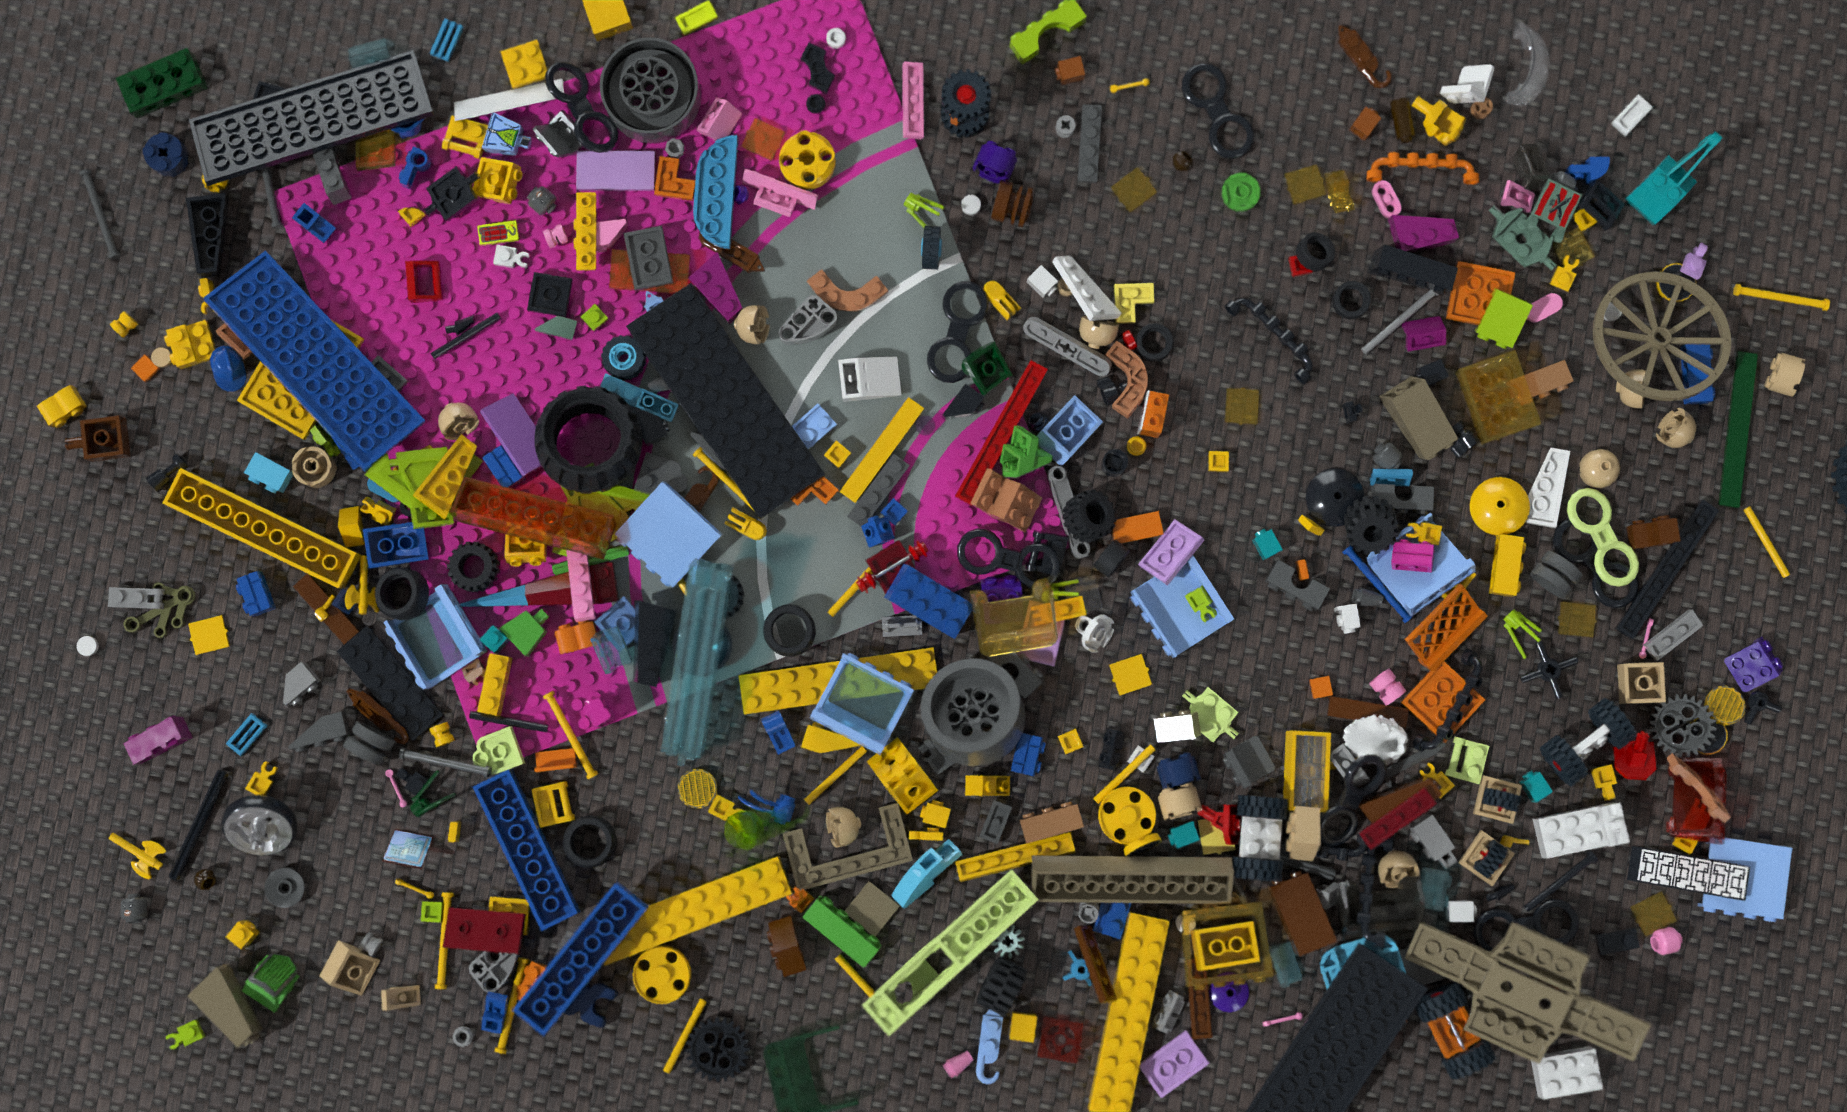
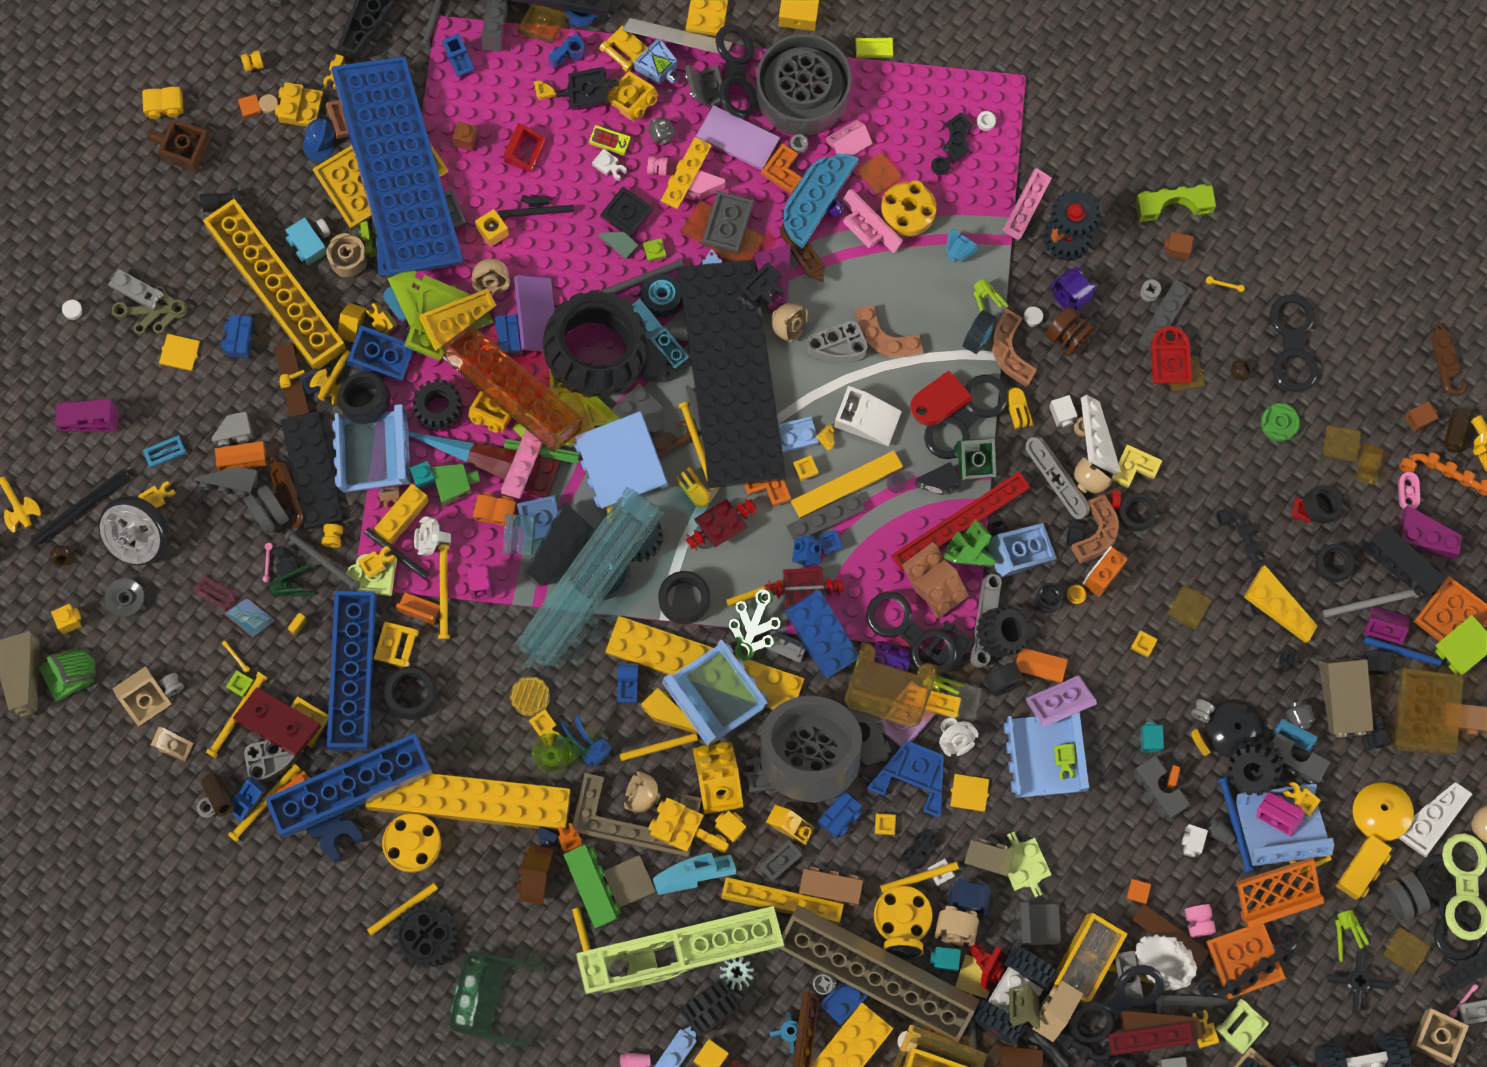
camera: 25 degrees right, 10 degrees down
none -> clear pink tile [193,575,237,612]
none -> dark brown brick [201,773,234,816]
none -> orange piece [215,441,267,471]
none -> white tile [315,219,331,238]
none -> yellow plate [358,546,396,579]
none -> white tile [414,517,451,556]
none -> dark orange brick [453,121,478,151]
none -> yellow piece [475,209,509,247]
none -> dark blue plate [536,827,559,846]
none -> dark grey bar [598,258,684,293]
none -> yellow plate [648,798,704,852]
none -> dark red plate [685,498,757,551]
none -> plant [729,589,783,661]
none -> black plate [741,262,785,306]
none -> yellow tile [815,423,835,451]
none -> blue wing [867,741,944,818]
none -> red tile [910,371,973,426]
none -> dark azure brick [946,228,979,263]
none -> nougat plate [991,308,1037,386]
none -> olive panel [1009,983,1040,1029]
none -> red tile [1150,326,1192,384]
none -> light grey wheel [1191,699,1215,723]
none -> yellow wing [1244,565,1317,643]
none -> blue bar [1363,636,1442,667]

